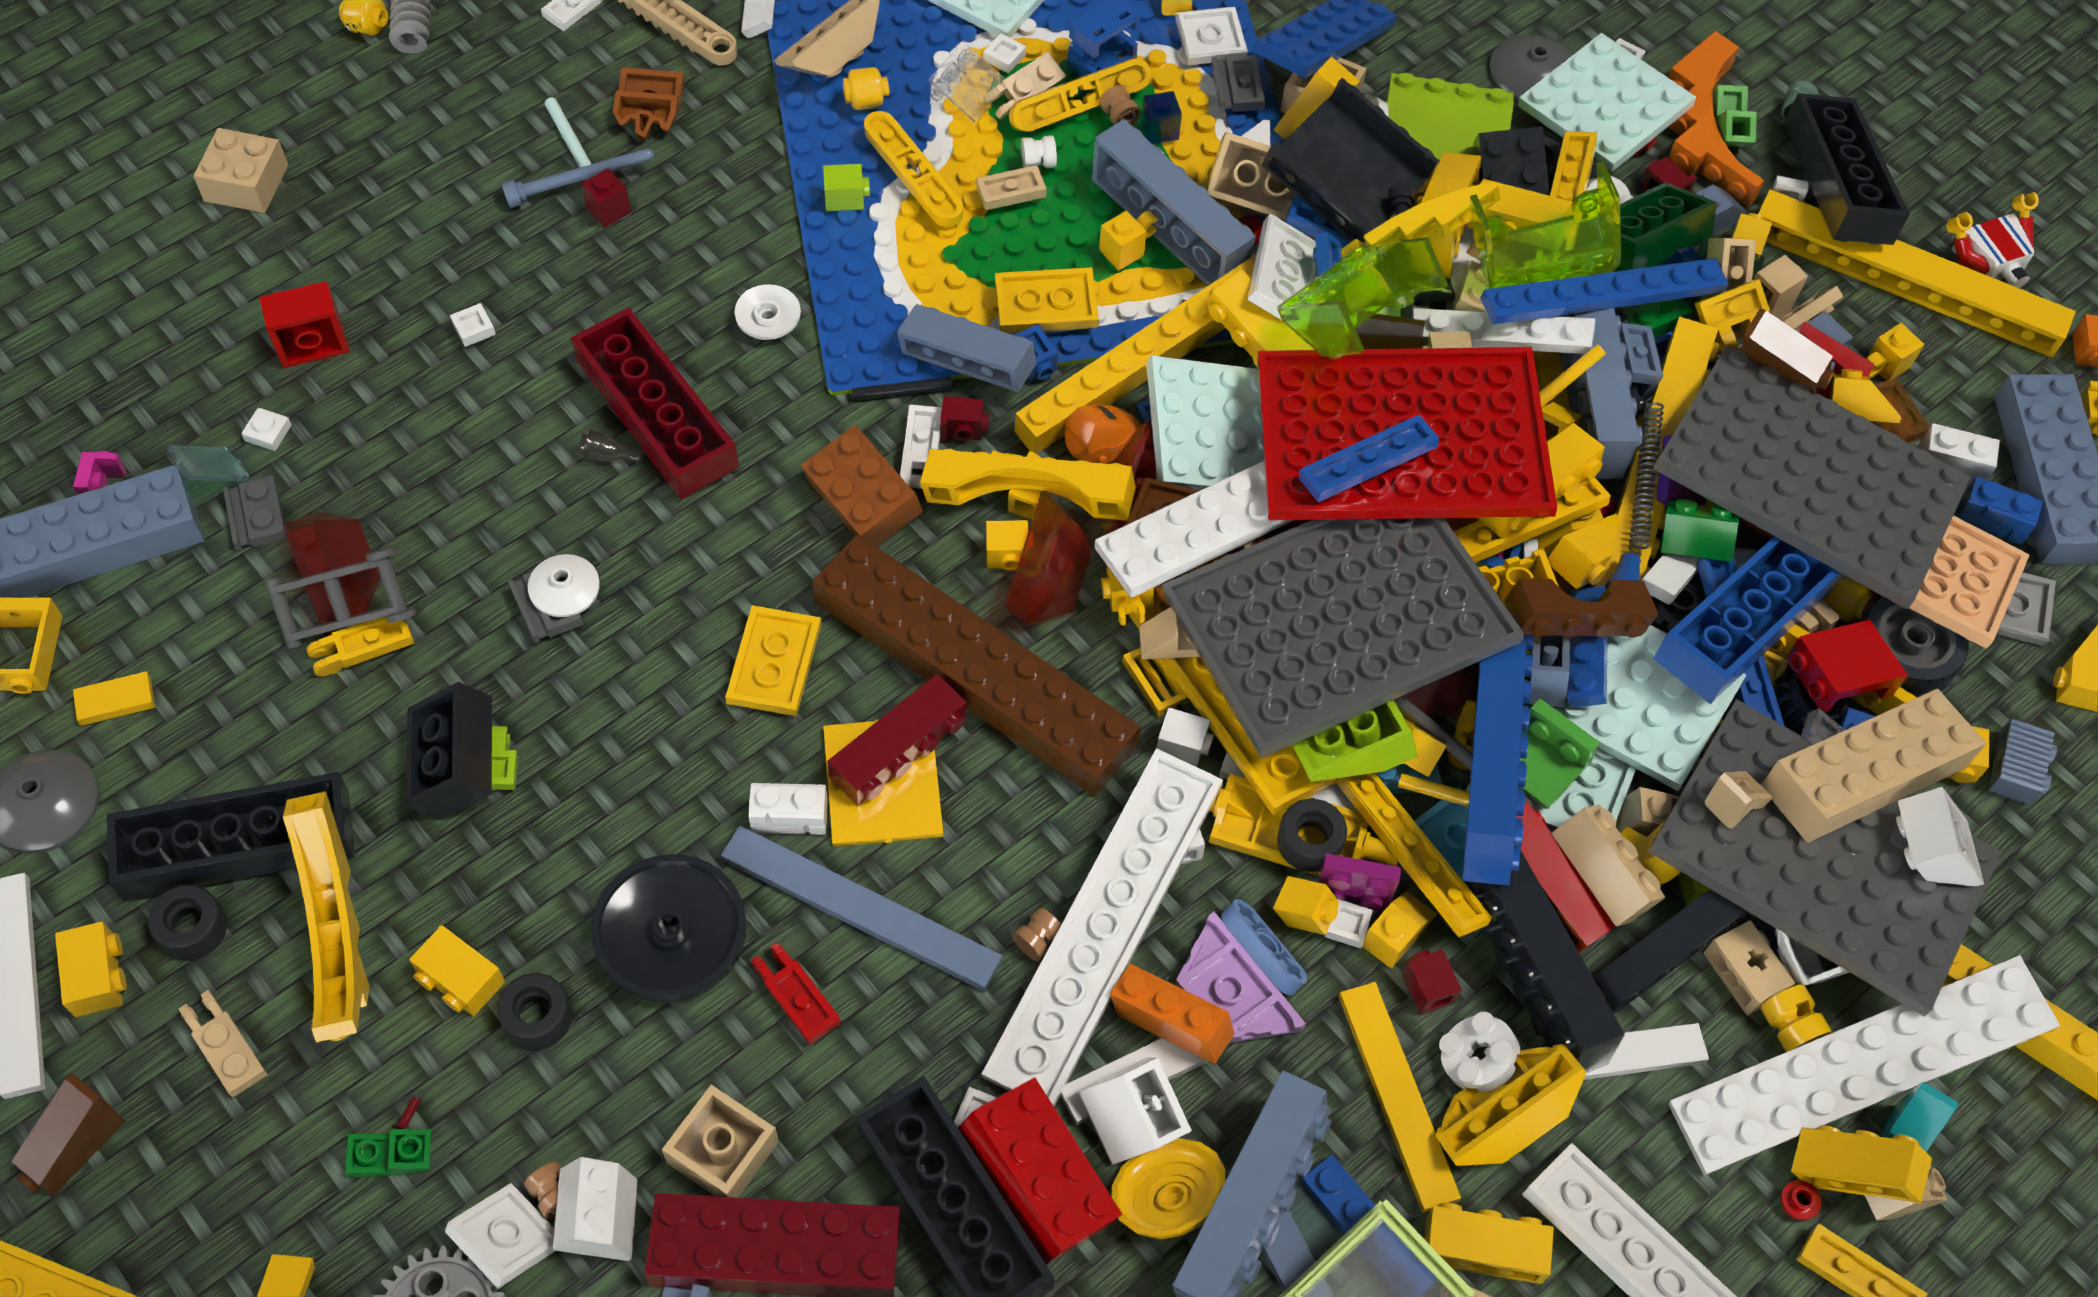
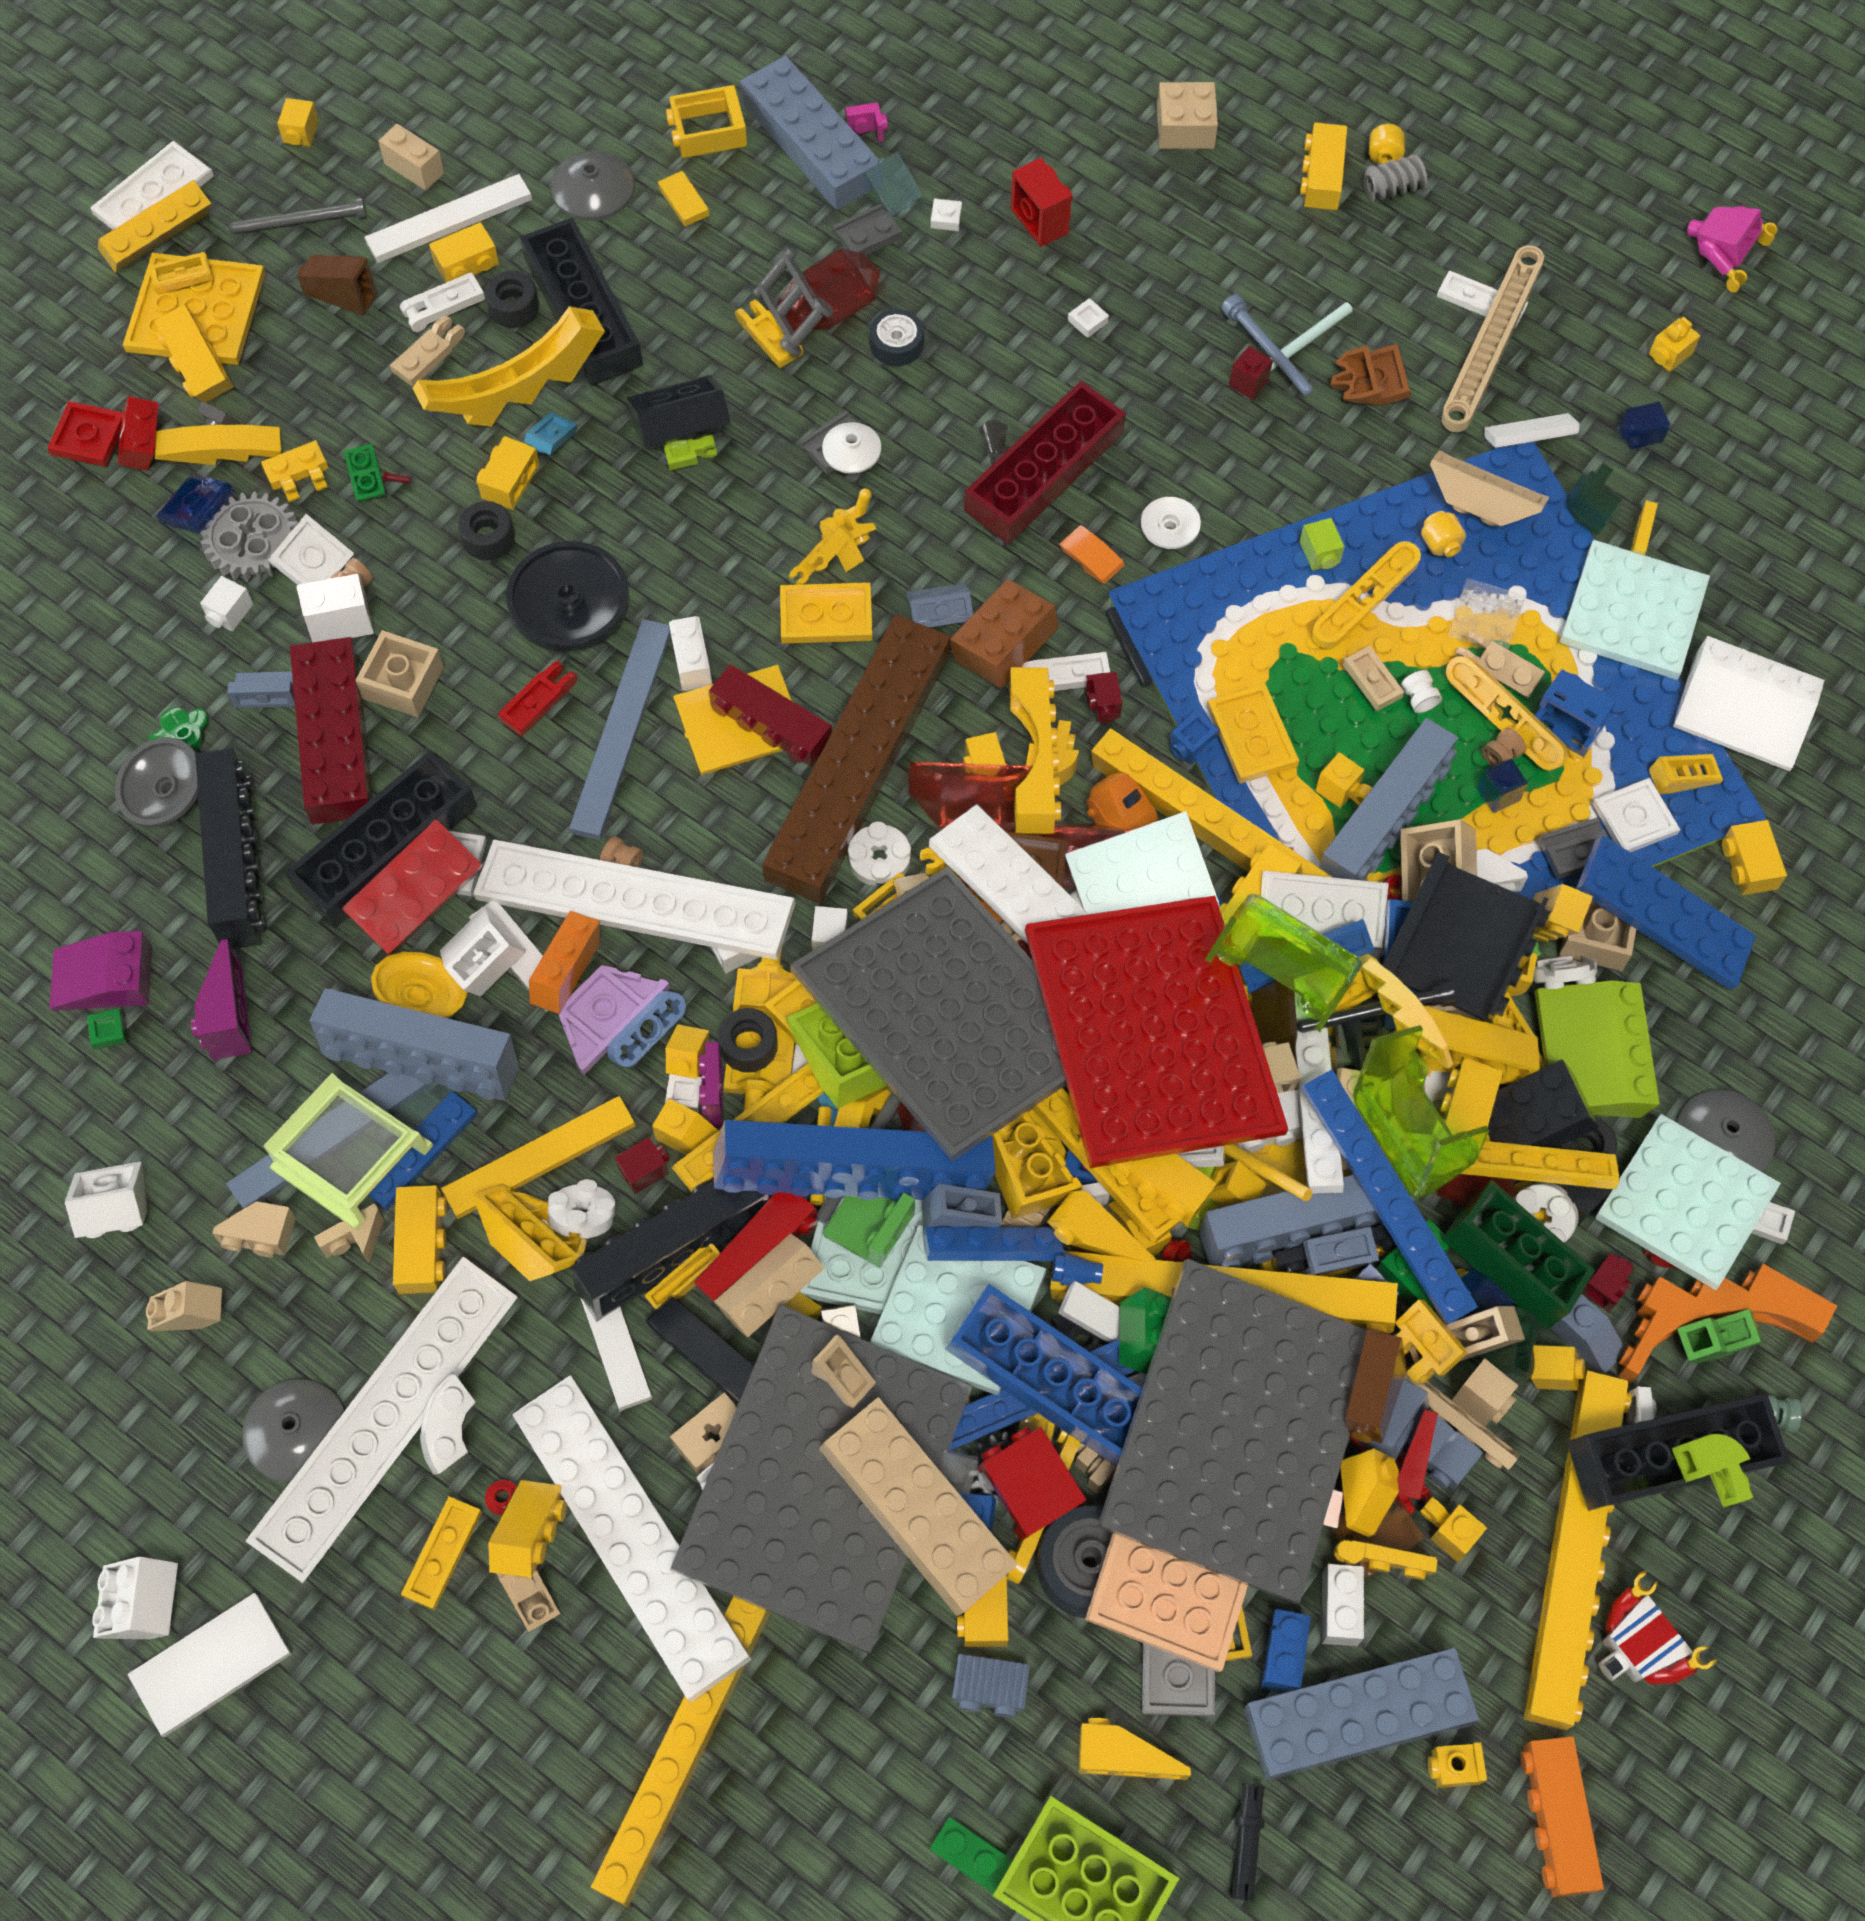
camera: 80 degrees right, 5 degrees up
sand blue brick [897,304,1037,392] -> none
white plate [983,33,1026,74] -> none
blue plate [1299,415,1439,502] -> none
reddish brown arch [1504,578,1658,638] -> none
dark grey piece [1628,397,1665,555] -> none
yellow wheel [1760,984,1832,1052] -> none
teal slope [1879,1081,1959,1152] -> none
white slope [1896,787,1984,887] -> none
none -> yellow plate [261,440,329,502]
none -> white plate [400,272,485,332]
none -> white brick [420,1374,475,1474]
none -> dark azure plate [524,412,577,455]
none -> yellow piece [789,488,877,585]
none -> white plate [848,822,911,886]
none -> black wheel [870,309,924,366]
none -> sand blue panel [906,583,973,627]
none -> orange slope [1059,525,1125,585]
none -> yellow brick [1300,122,1347,210]
none -> yellow hinge [1333,1540,1438,1580]
none -> lime brick [1672,1434,1754,1508]

